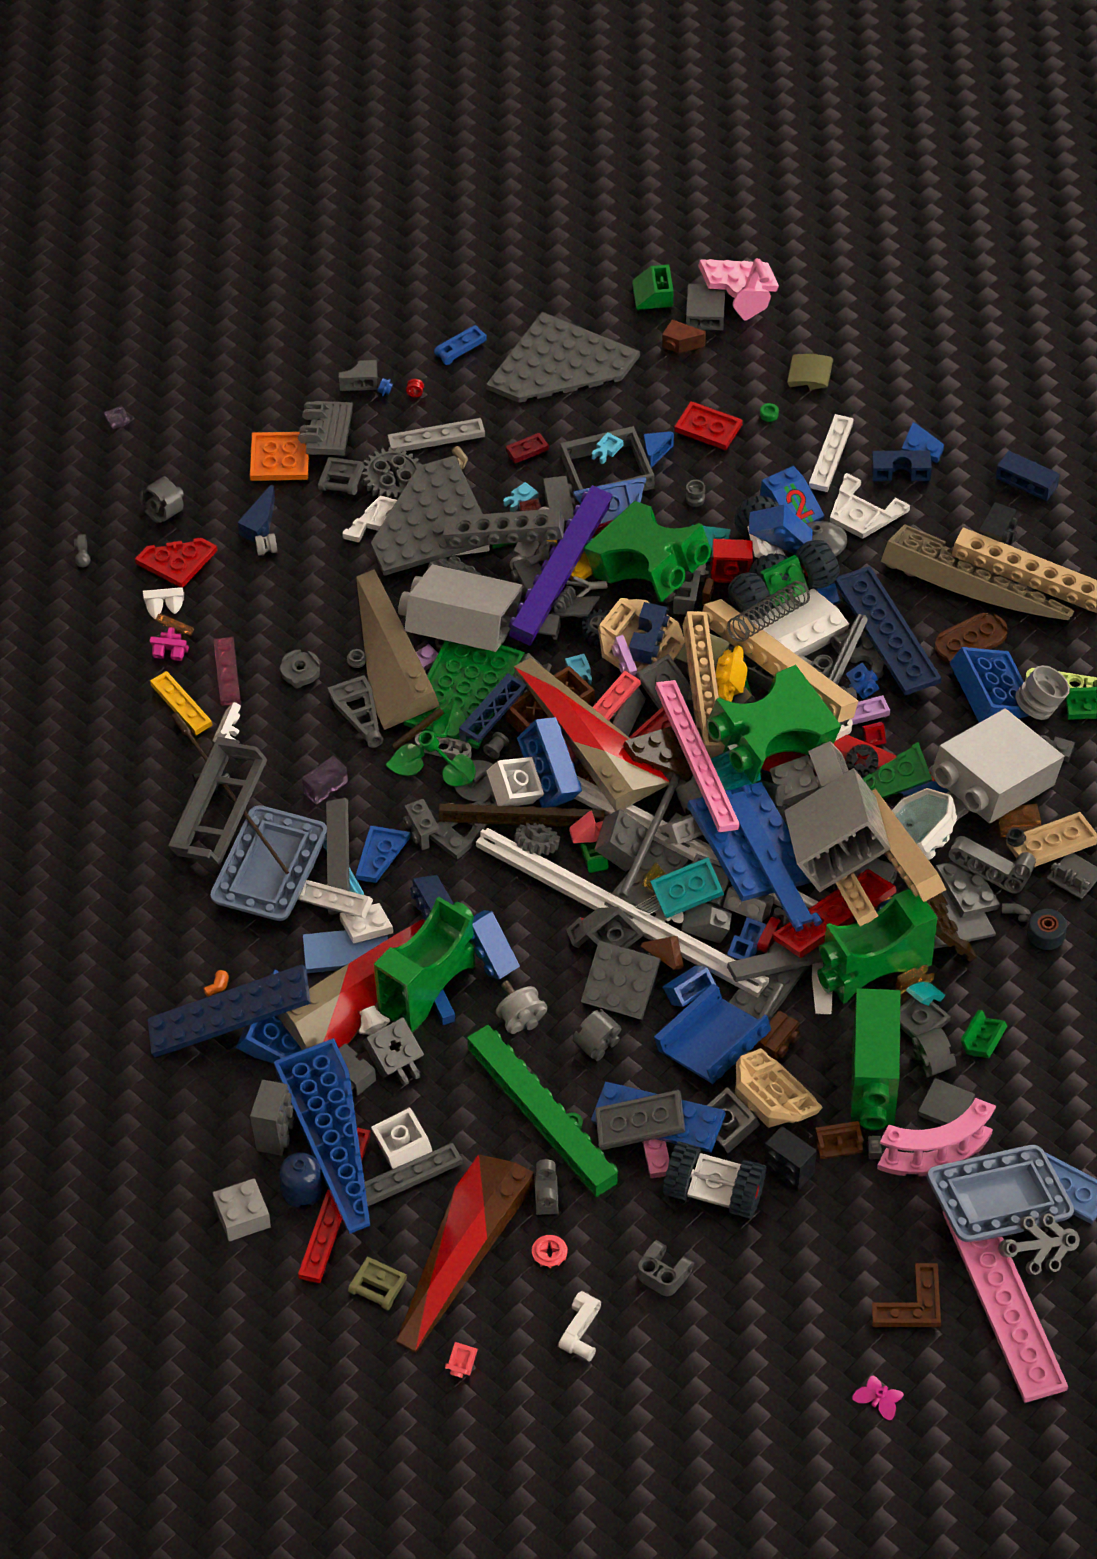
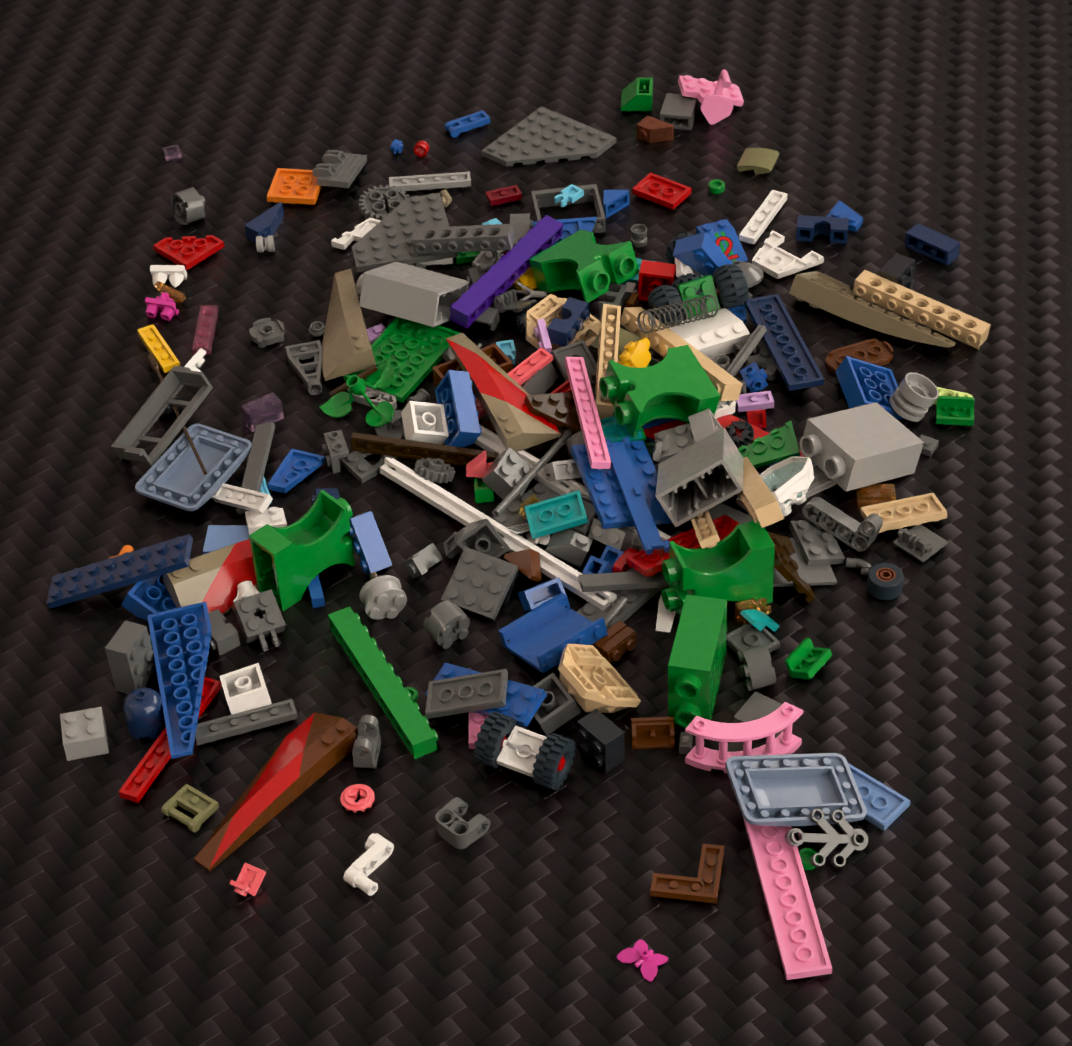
camera: 10 degrees right, 10 degrees down
dark grey plate [74,534,90,567] -> none
dark grey plate [318,457,365,495] -> none
dark grey arch [339,360,378,391] -> none
dark blue fence [459,673,527,743] -> none
black plate [1006,828,1026,847] -> none
none -> bracket [403,543,442,579]
none -> green tile [799,848,819,870]

